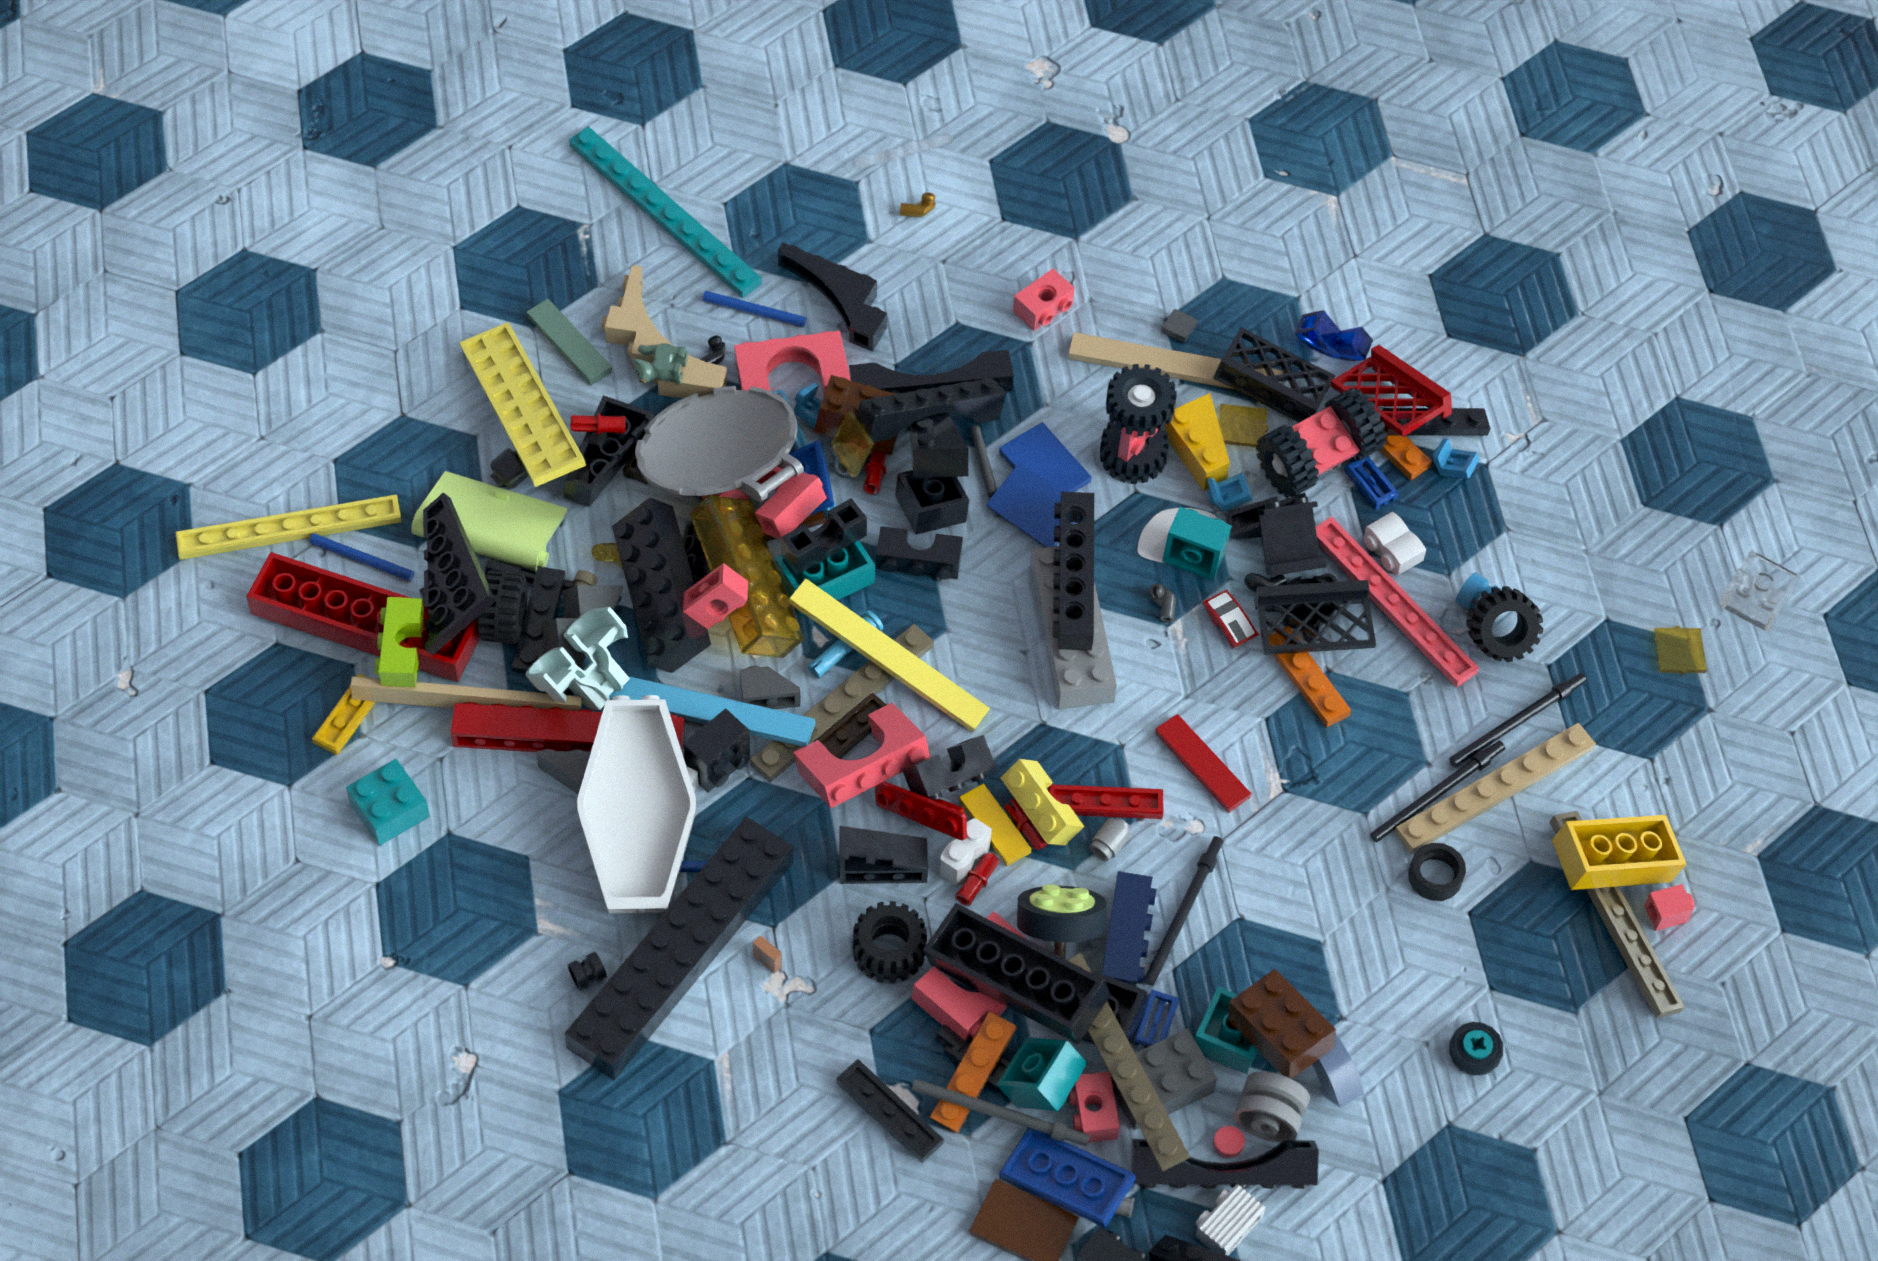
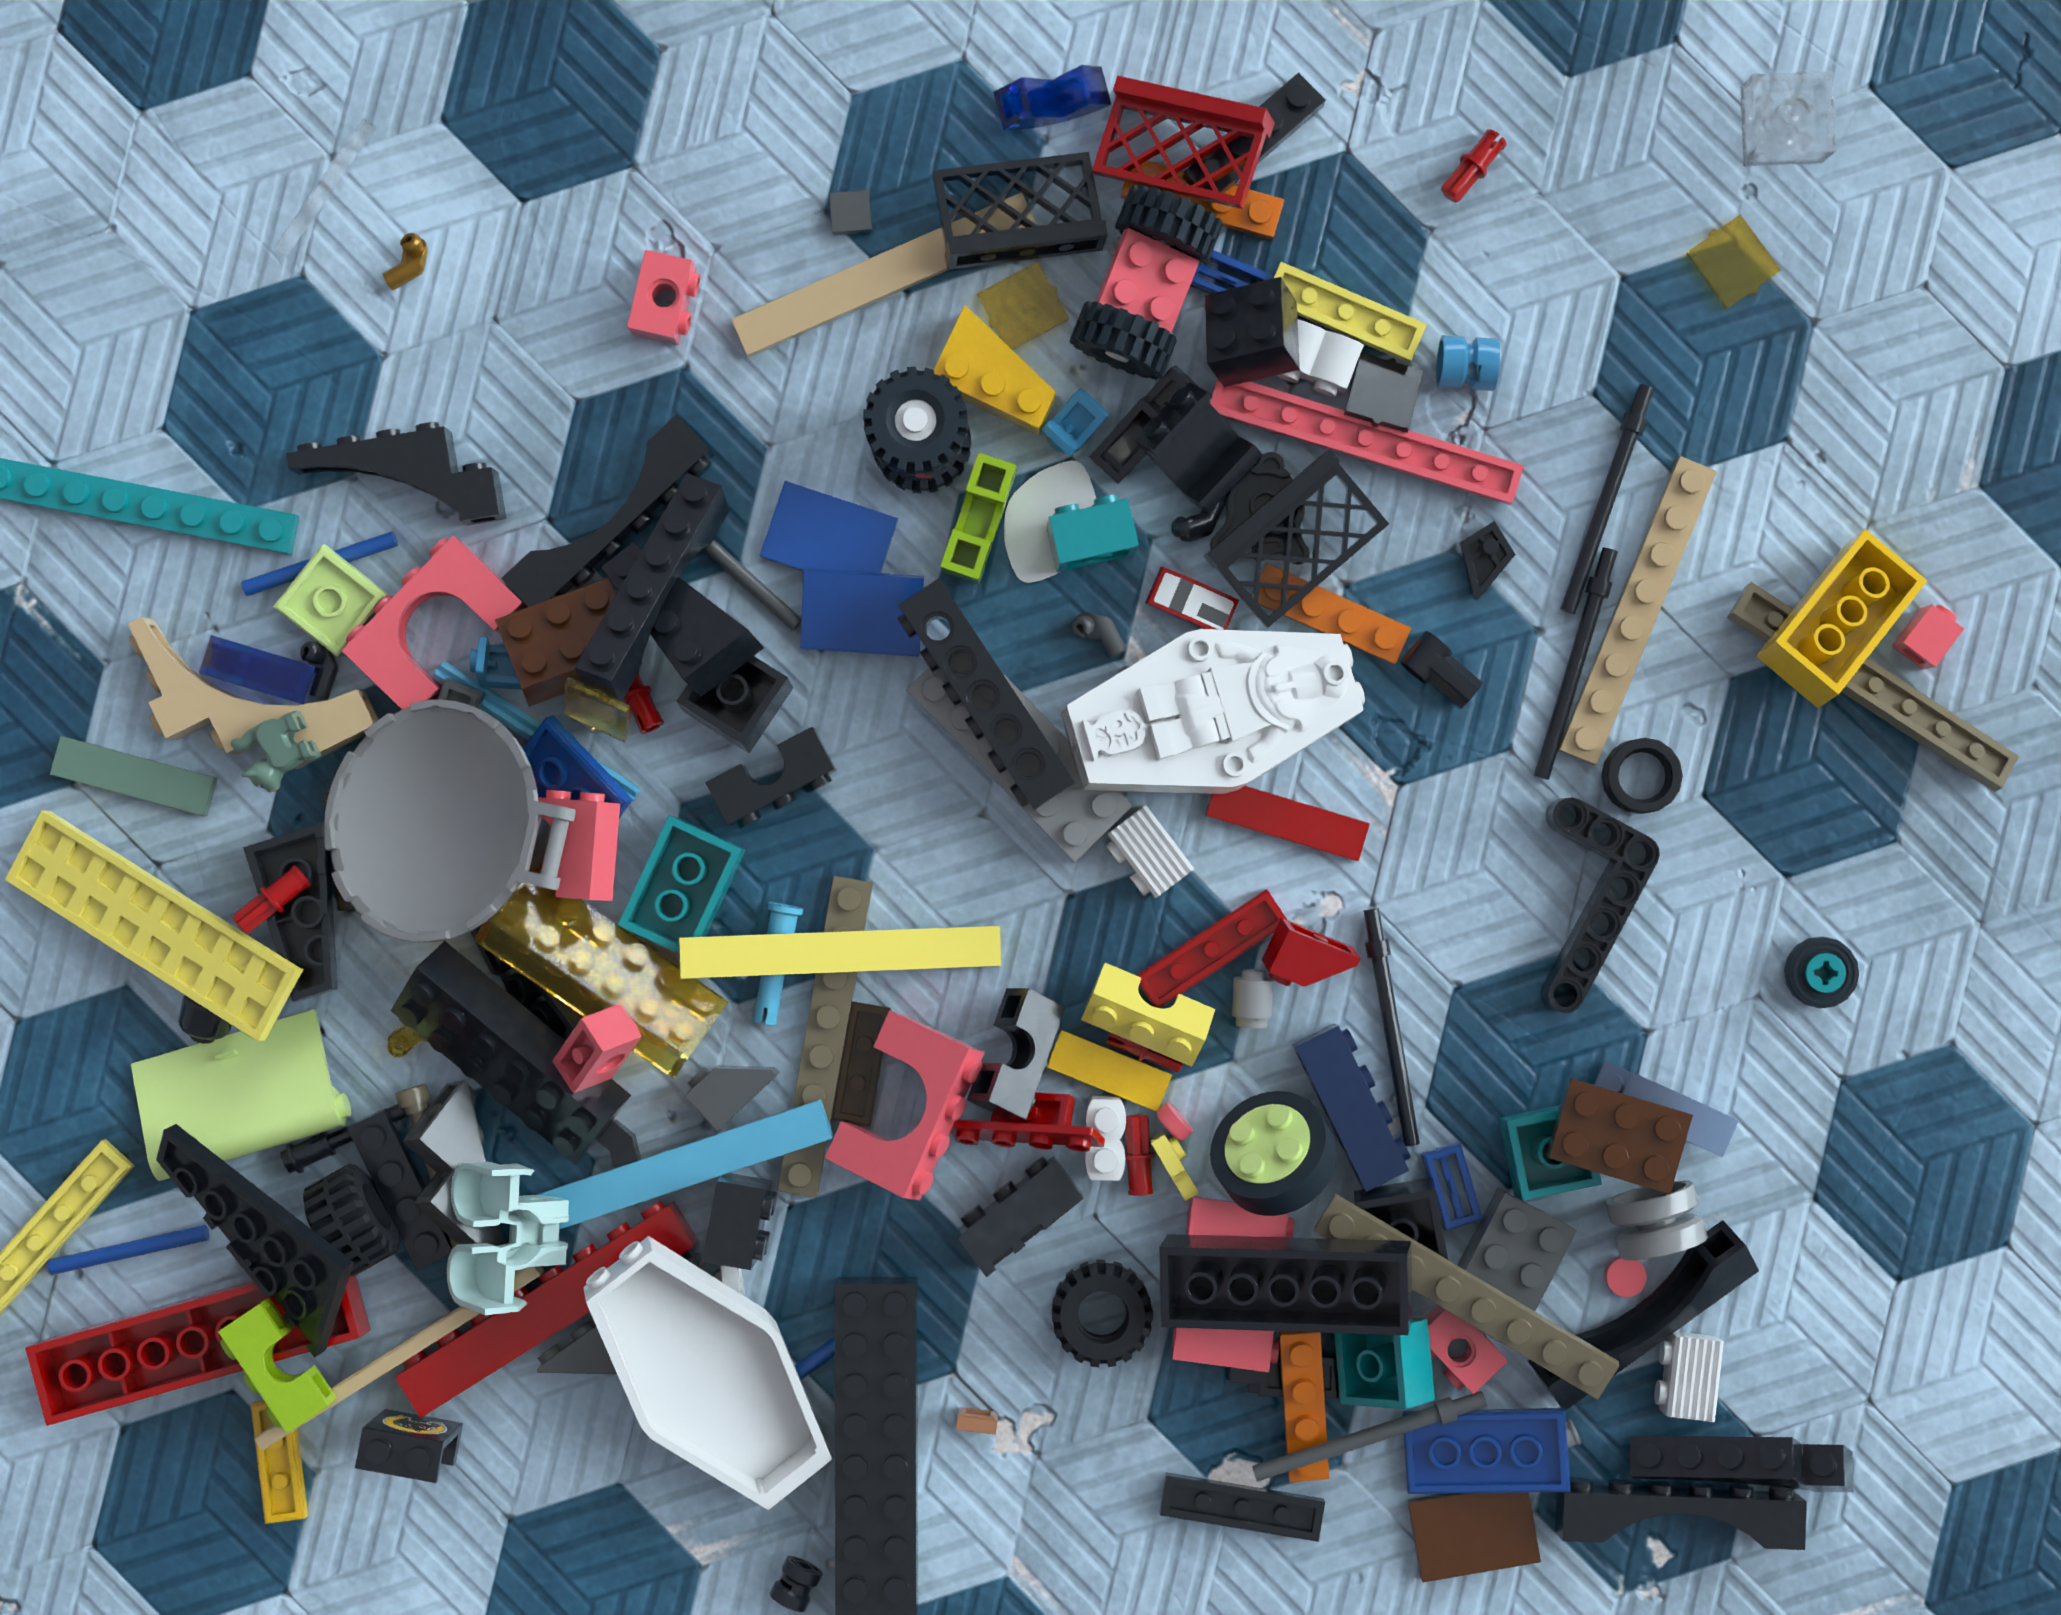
camera: 30 degrees left, 30 degrees up
teal brick [346,758,430,846] -> none
black arch [781,498,867,575] -> none
dark azure bracket [1433,438,1480,479] -> none
black tyre [1466,586,1544,662] -> none
none -> clear blue brick [199,635,315,704]
none -> yellowish green tile [273,544,388,657]
none -> black panel [355,1409,463,1483]
none -> black piece [597,1119,641,1167]
none -> lime arch [940,452,1017,584]
none -> white container [1060,629,1365,794]
none -> white brick [1106,805,1194,898]
none -> light yellow plate [1150,1131,1199,1201]
none -> coral tile [1156,1102,1194,1141]
none -> black brick [1205,277,1300,387]
none -> red slope [1261,918,1361,987]
none -> light yellow plate [1274,262,1427,363]
none -> piece [1344,353,1423,433]
none -> black piece [1399,631,1483,709]
none -> red axle [1441,129,1507,203]
none -> black piece [1460,521,1516,600]
none -> black beam [1541,797,1660,1013]

